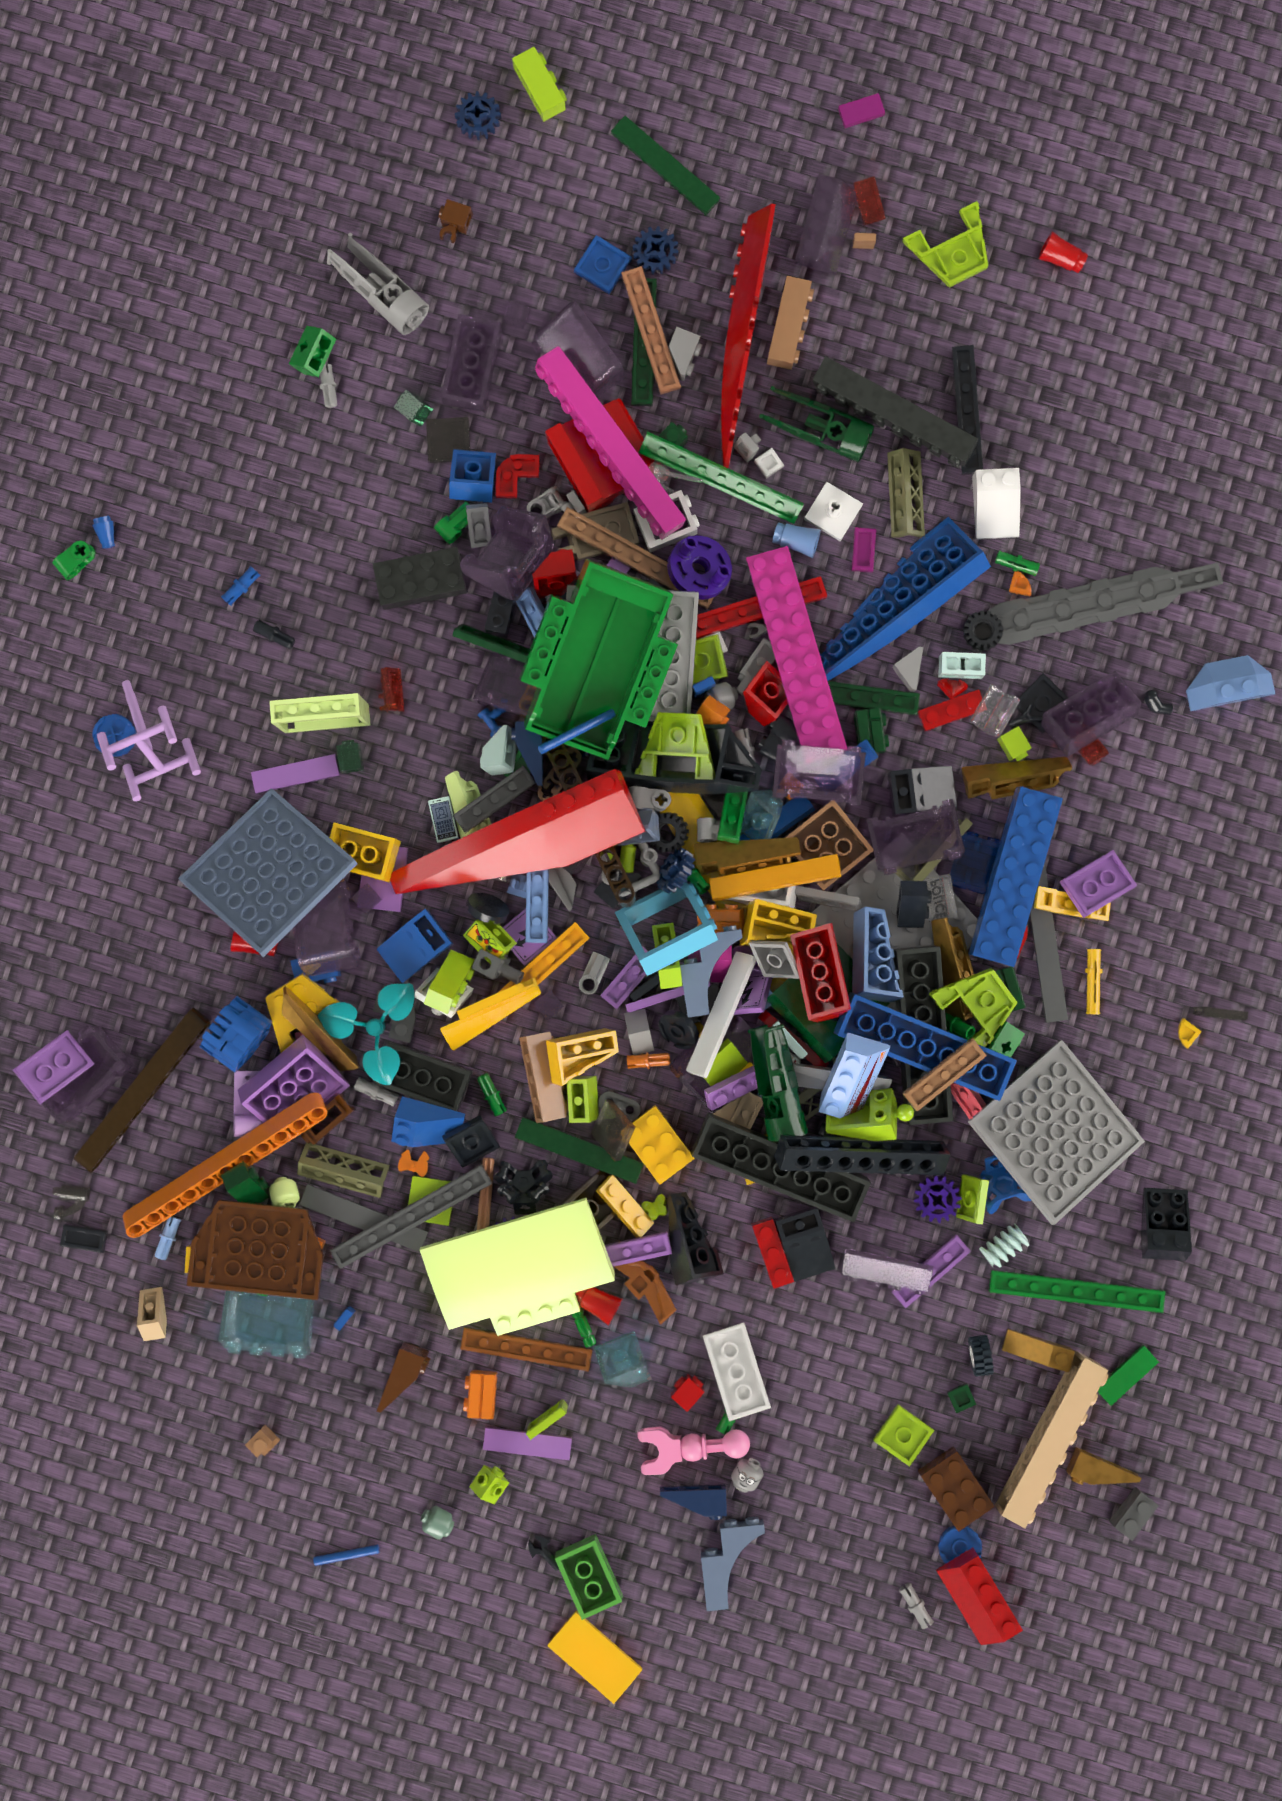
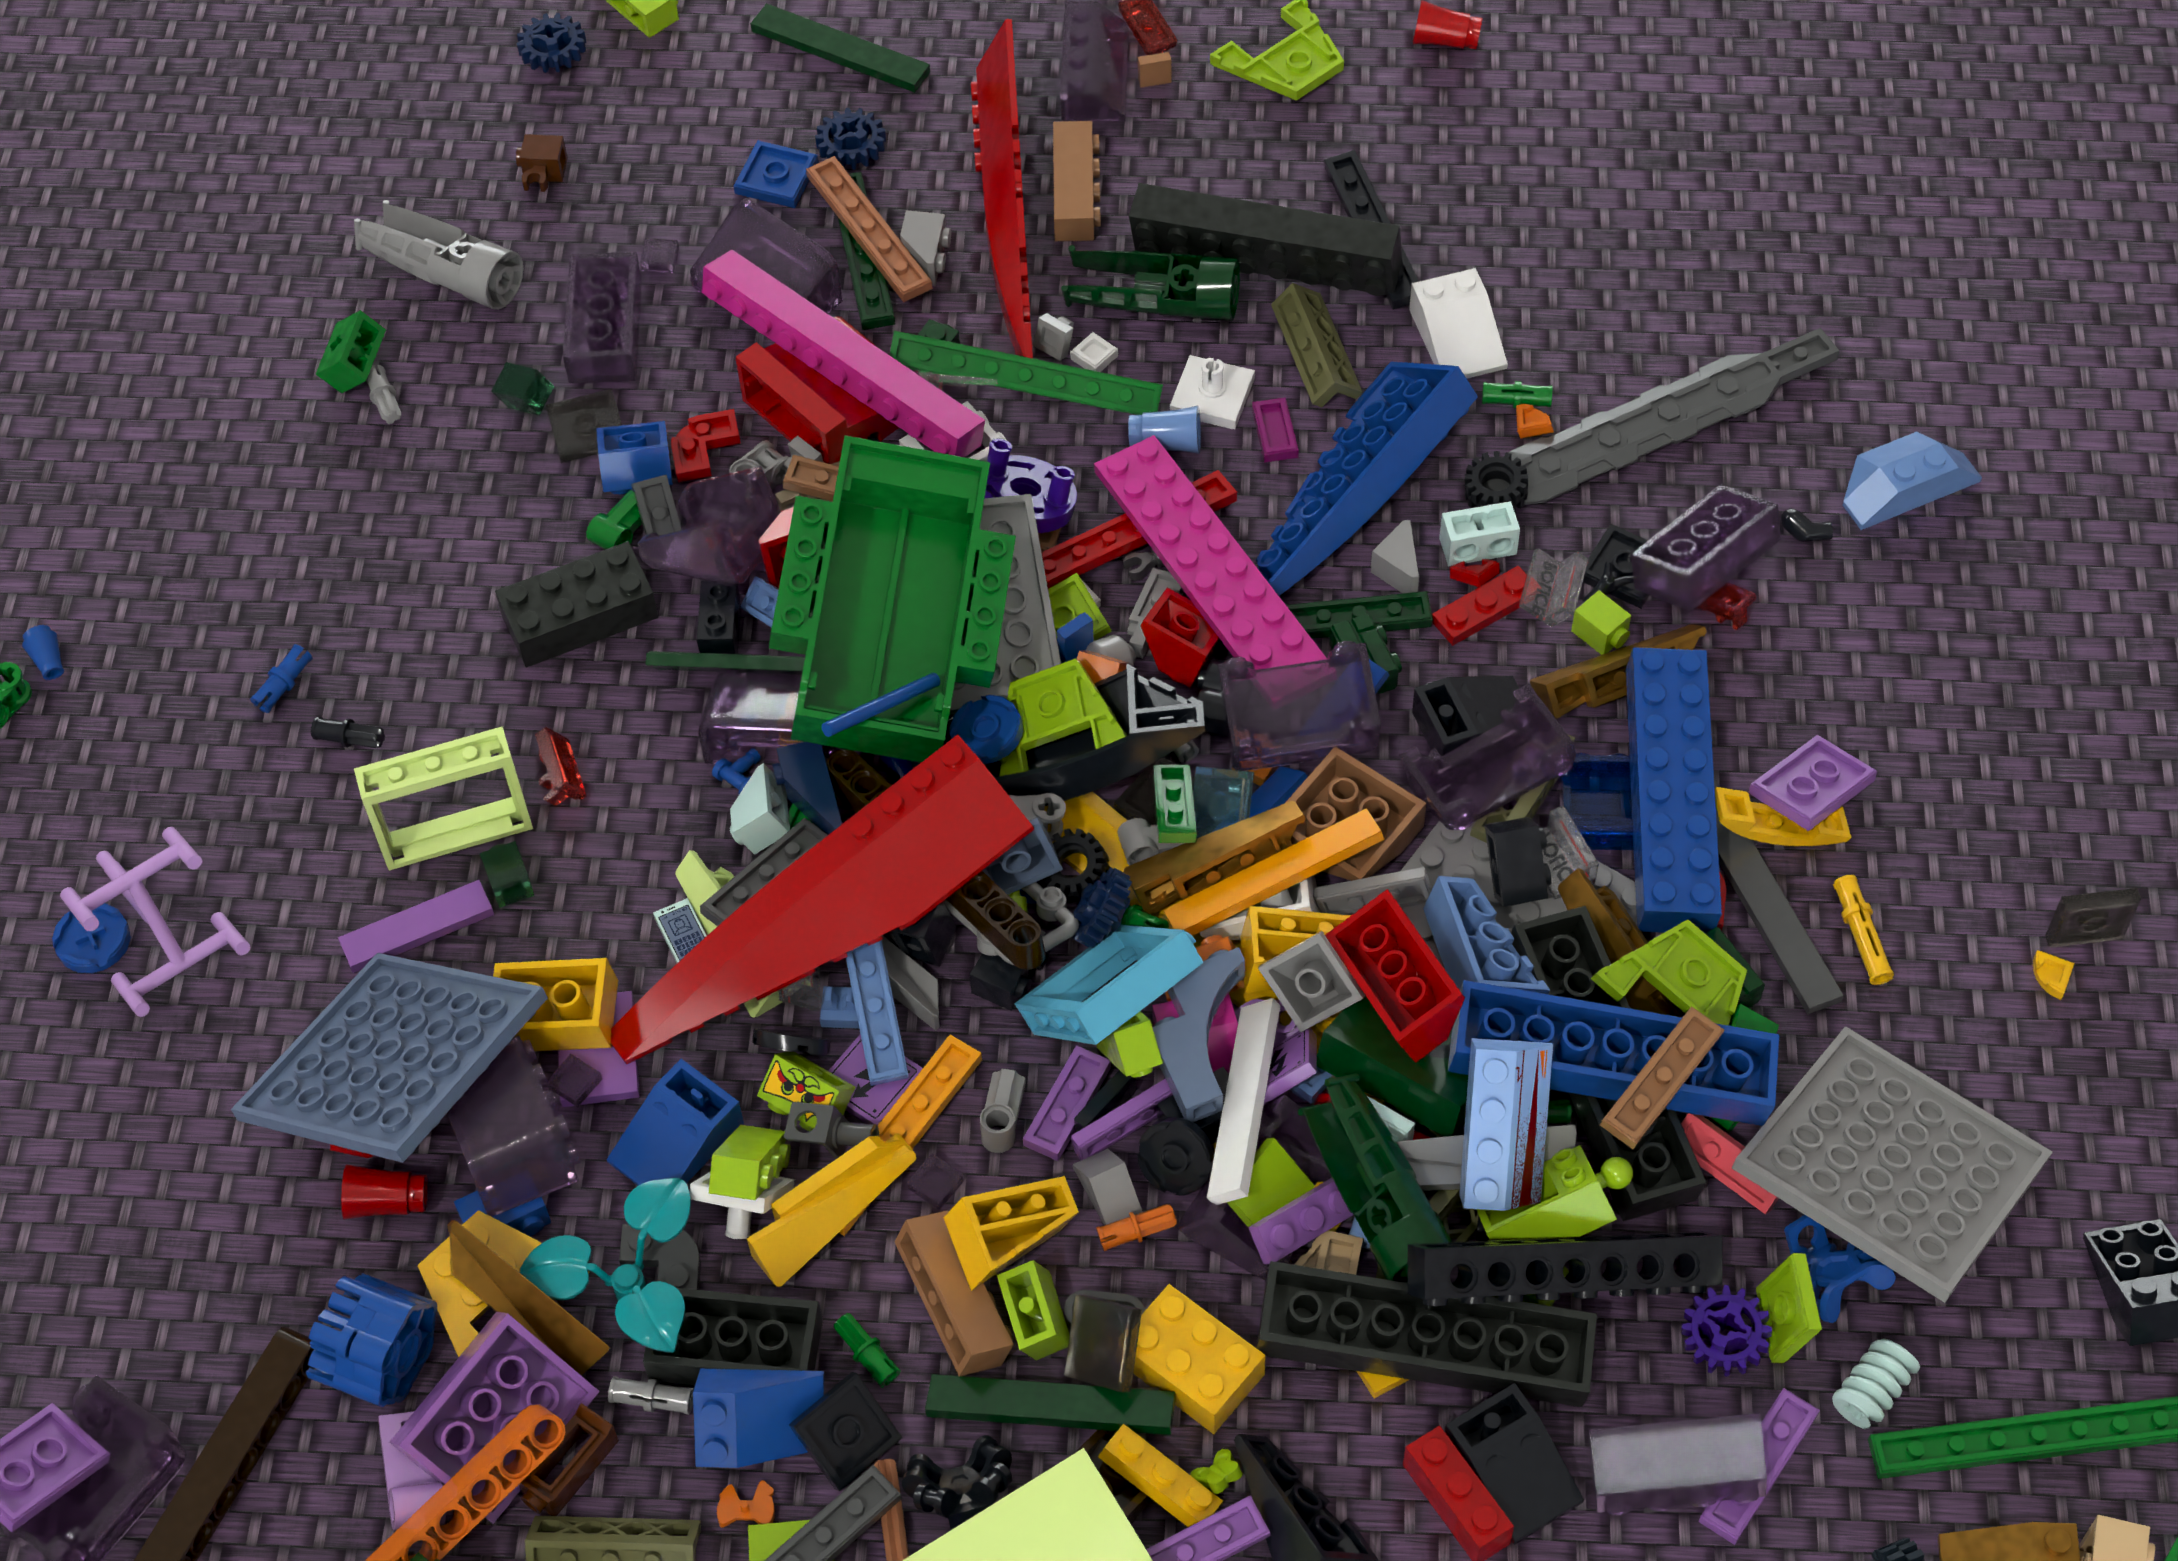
camera: 20 degrees left, 30 degrees down
none -> blue tile [949,695,1023,764]

